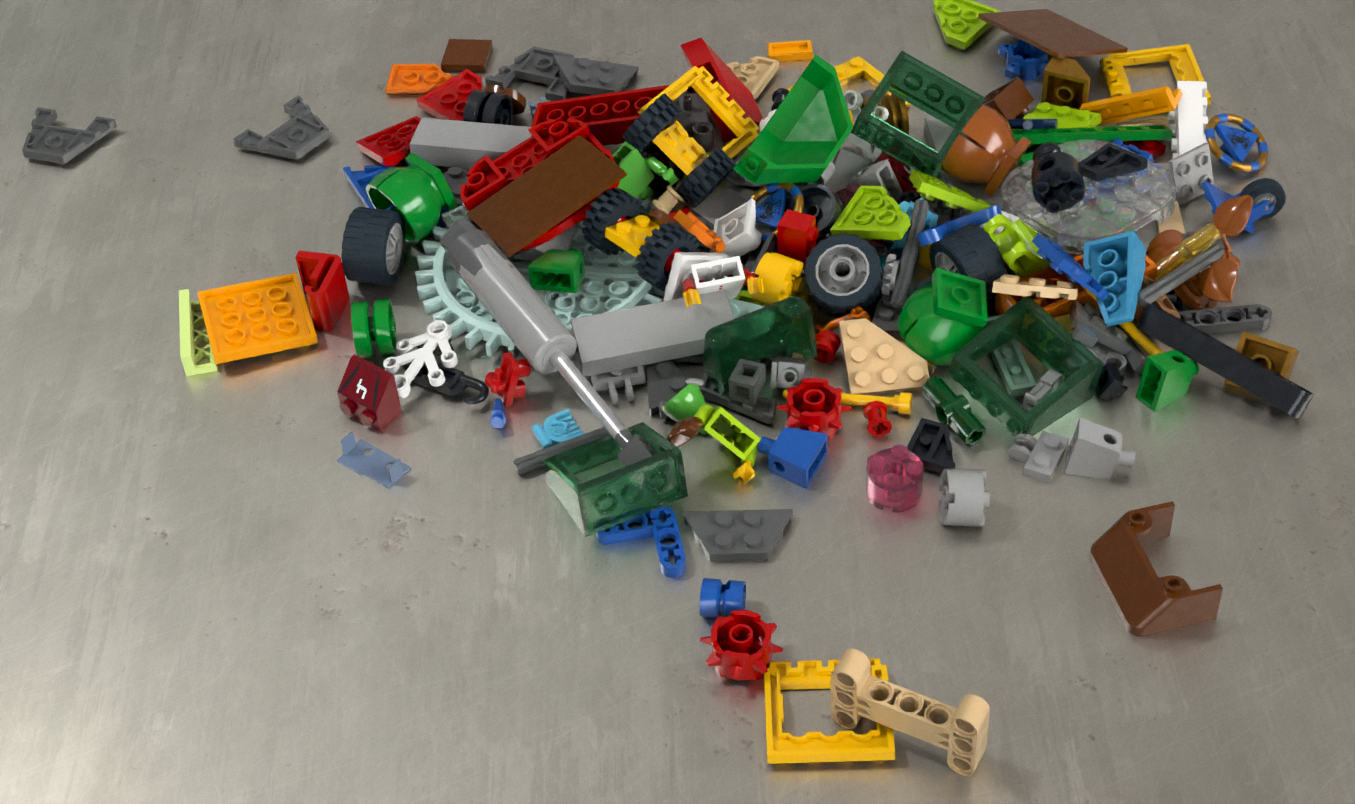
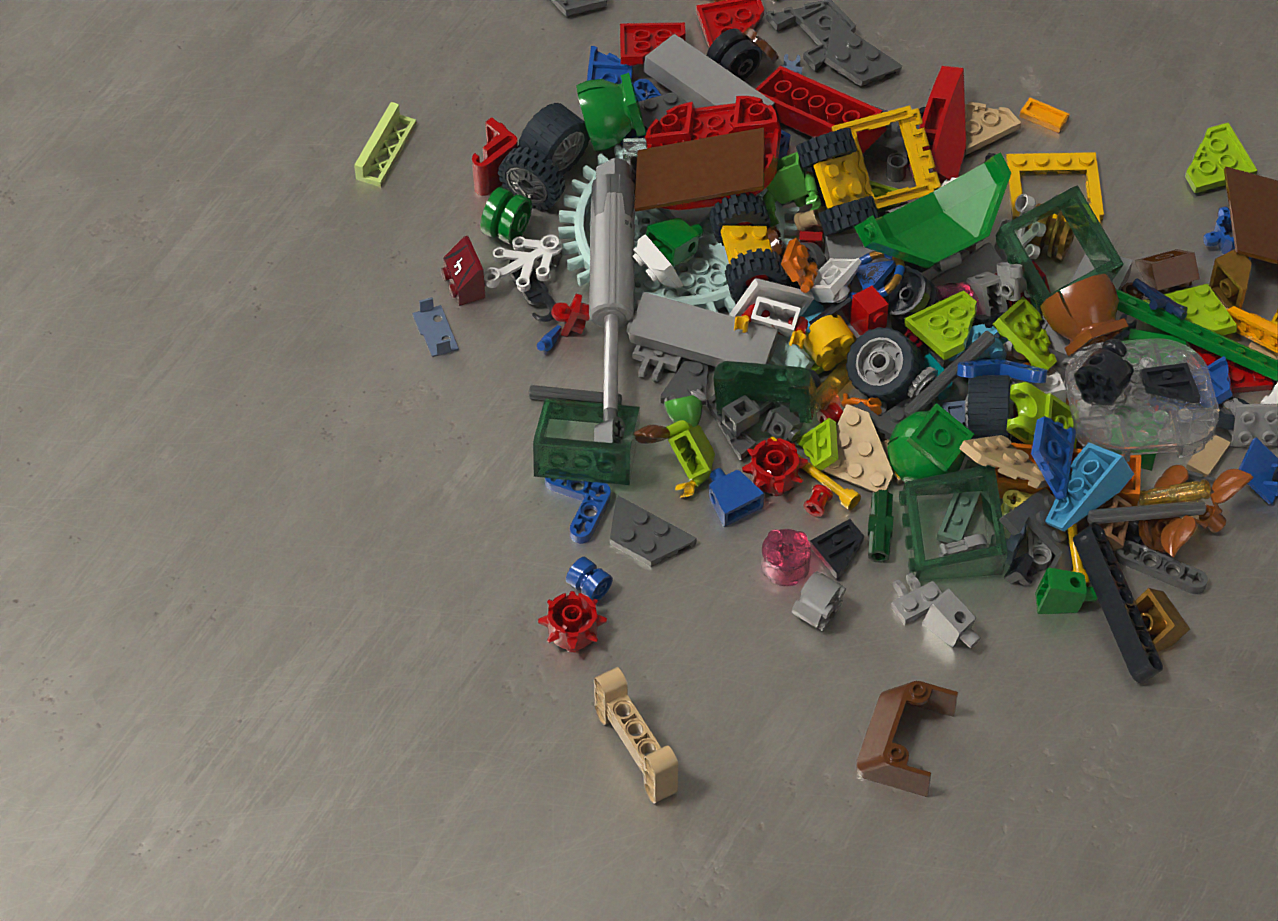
camera: 30 degrees right, 10 degrees up
light orange plate [197,272,318,364] -> none
medium azure piece [532,409,585,449] -> none
yellow hinge [764,658,895,764] -> none
none -> black wheel [498,147,566,210]
none -> white slope [632,235,684,288]
none -> lime wing [796,418,838,470]
none -> light grey plate [997,262,1027,301]

